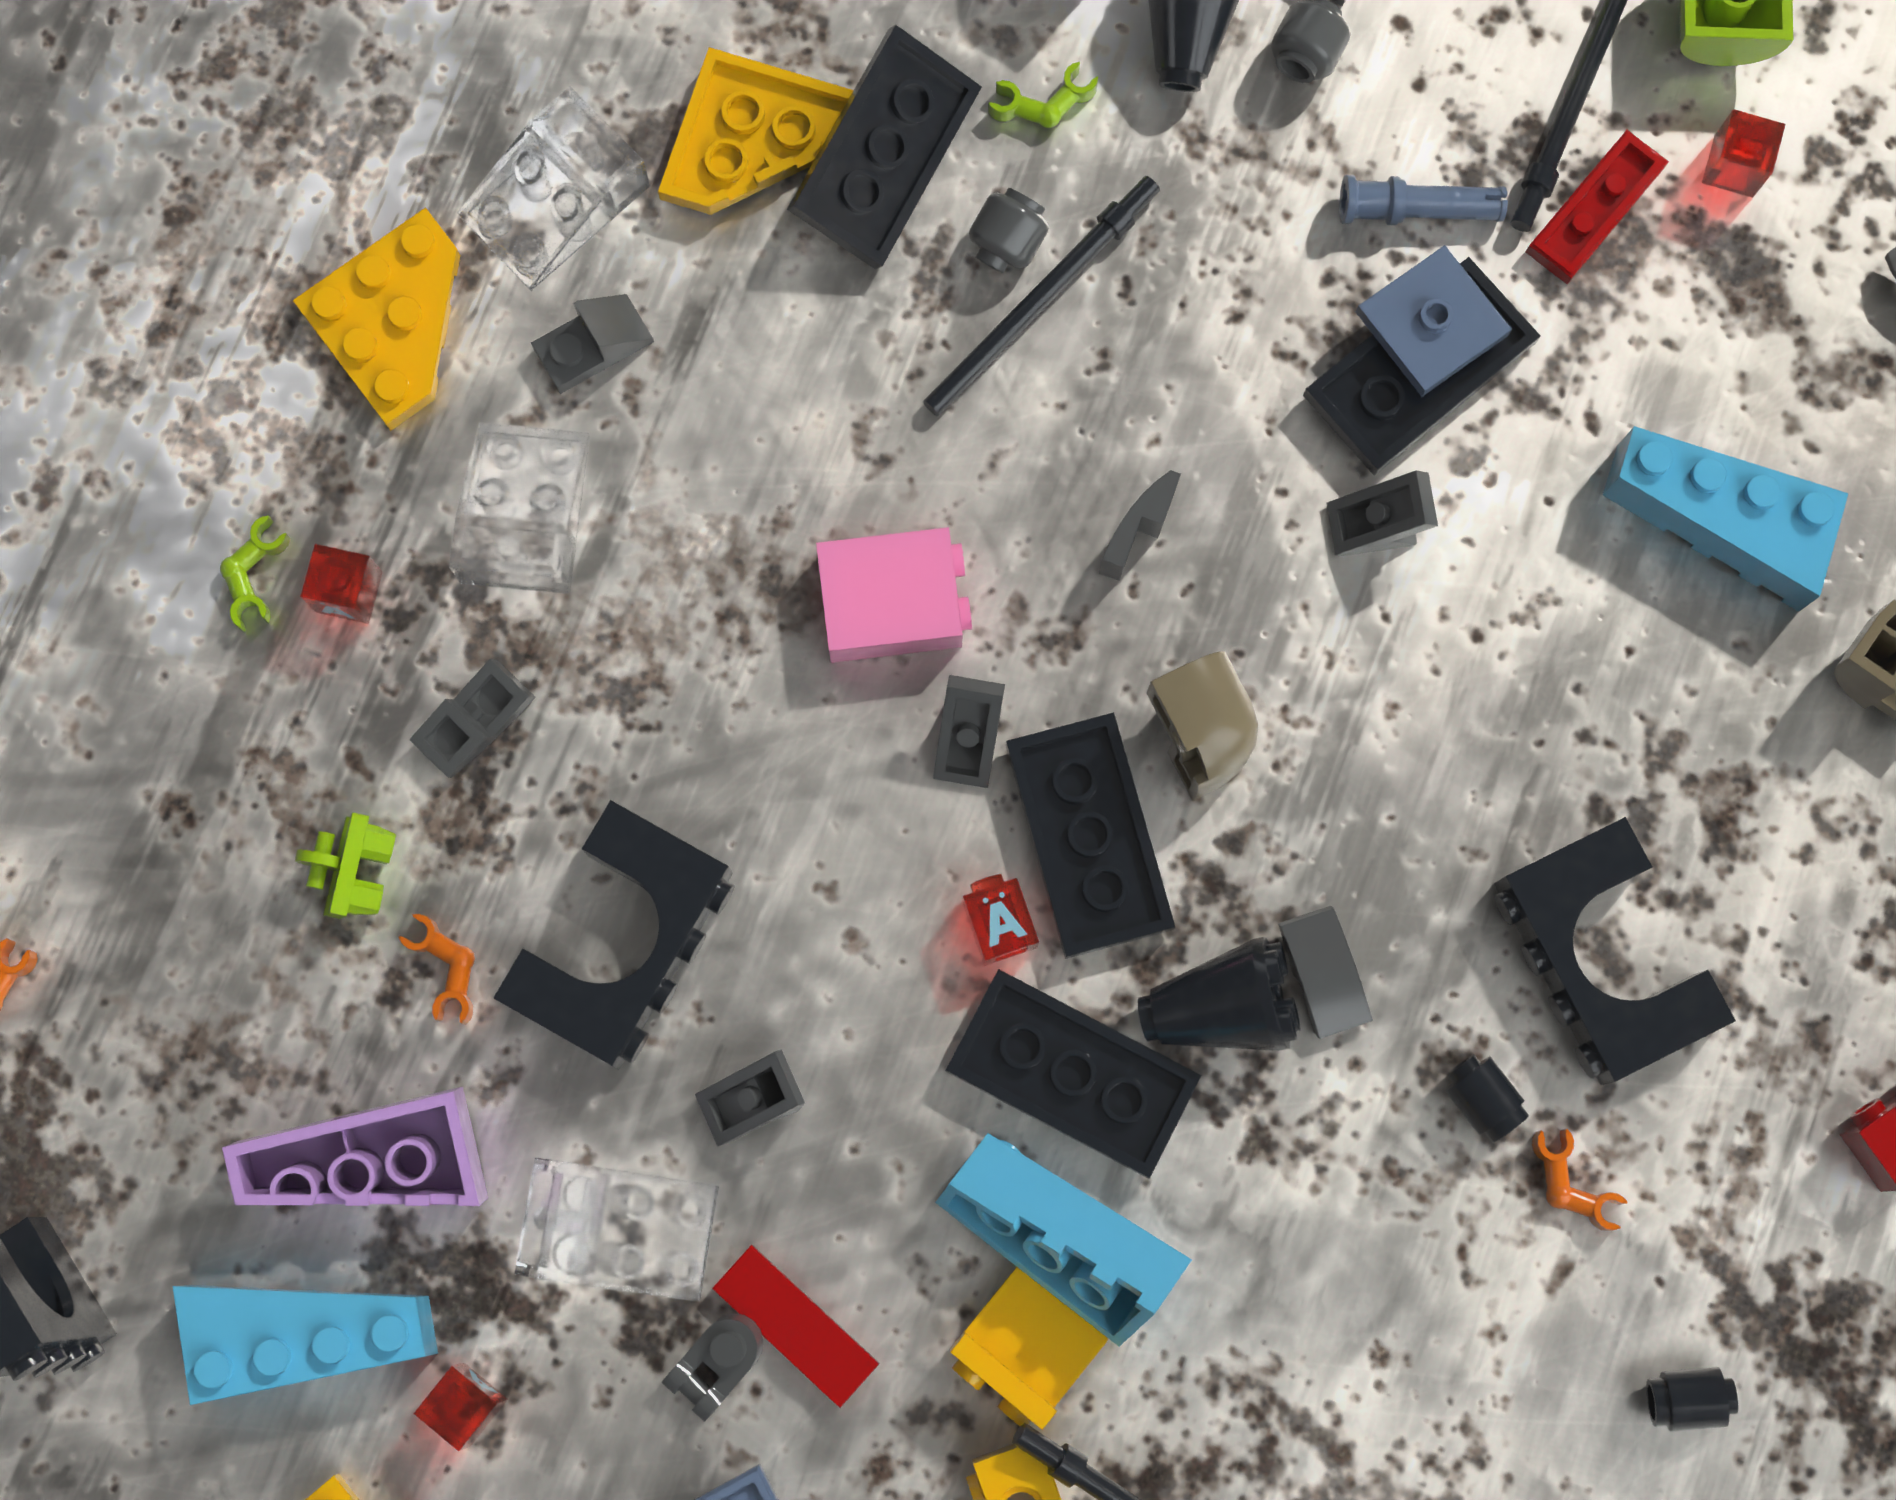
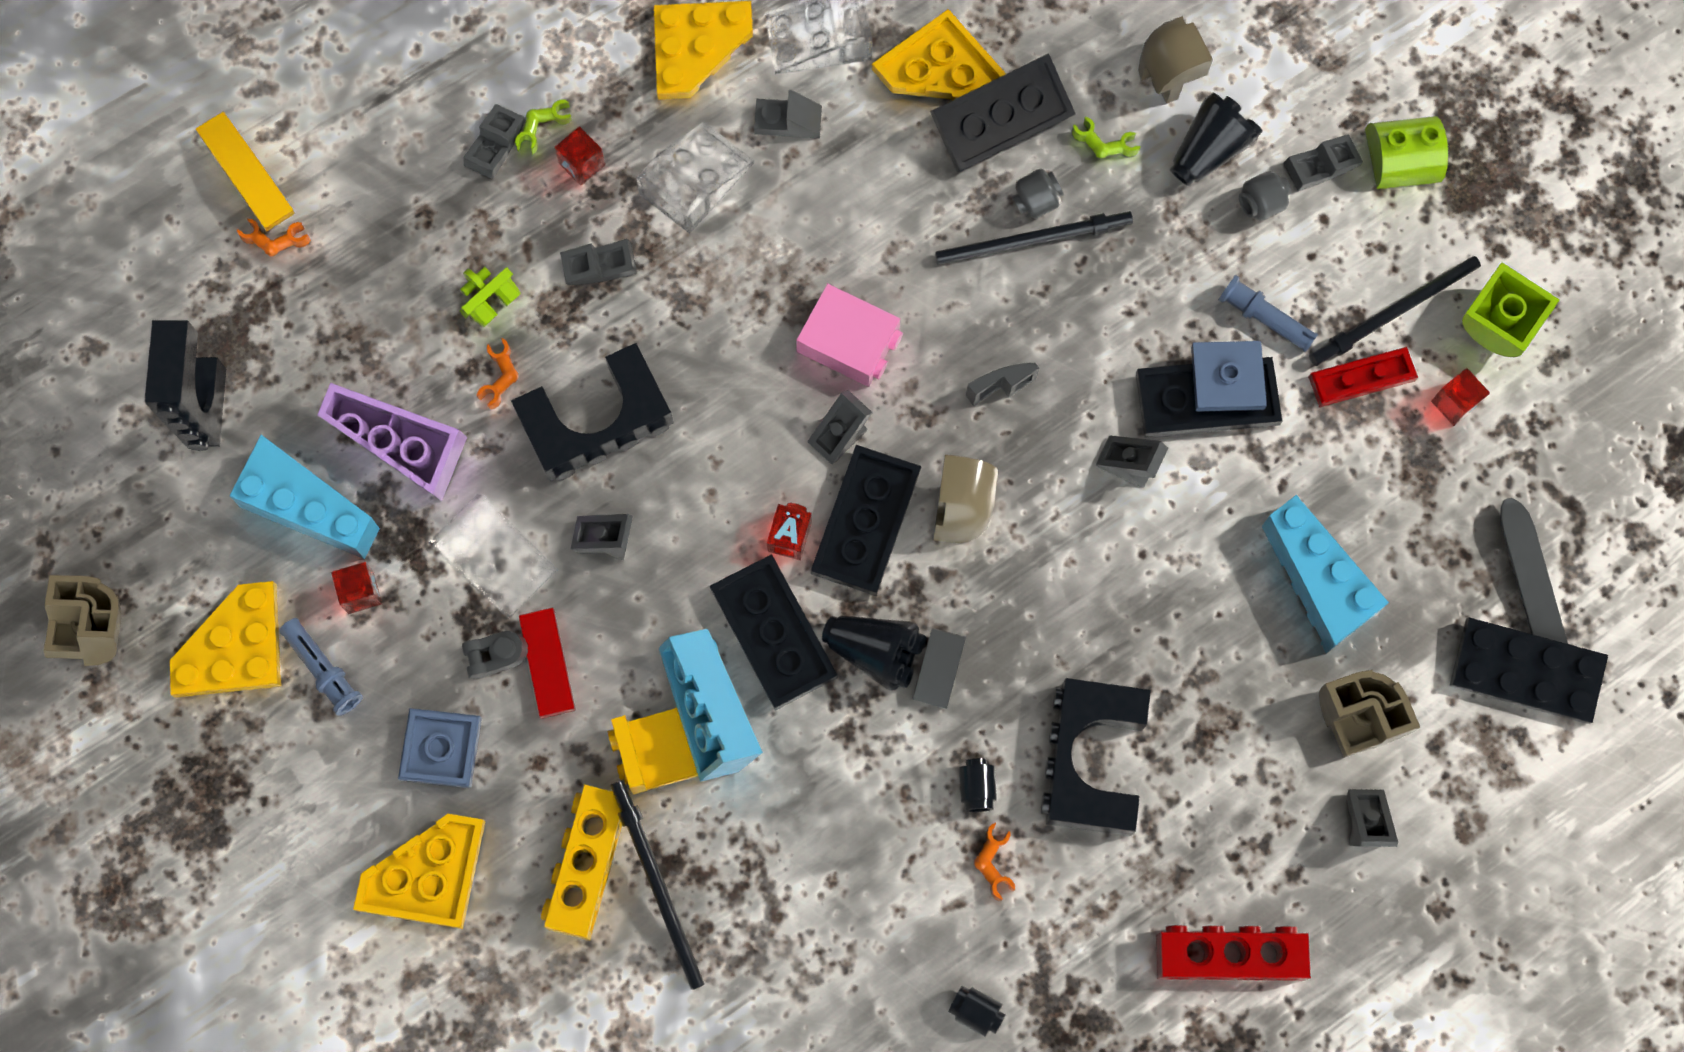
camera: 35 degrees right, 5 degrees down
none -> dark grey slope [463,104,525,179]

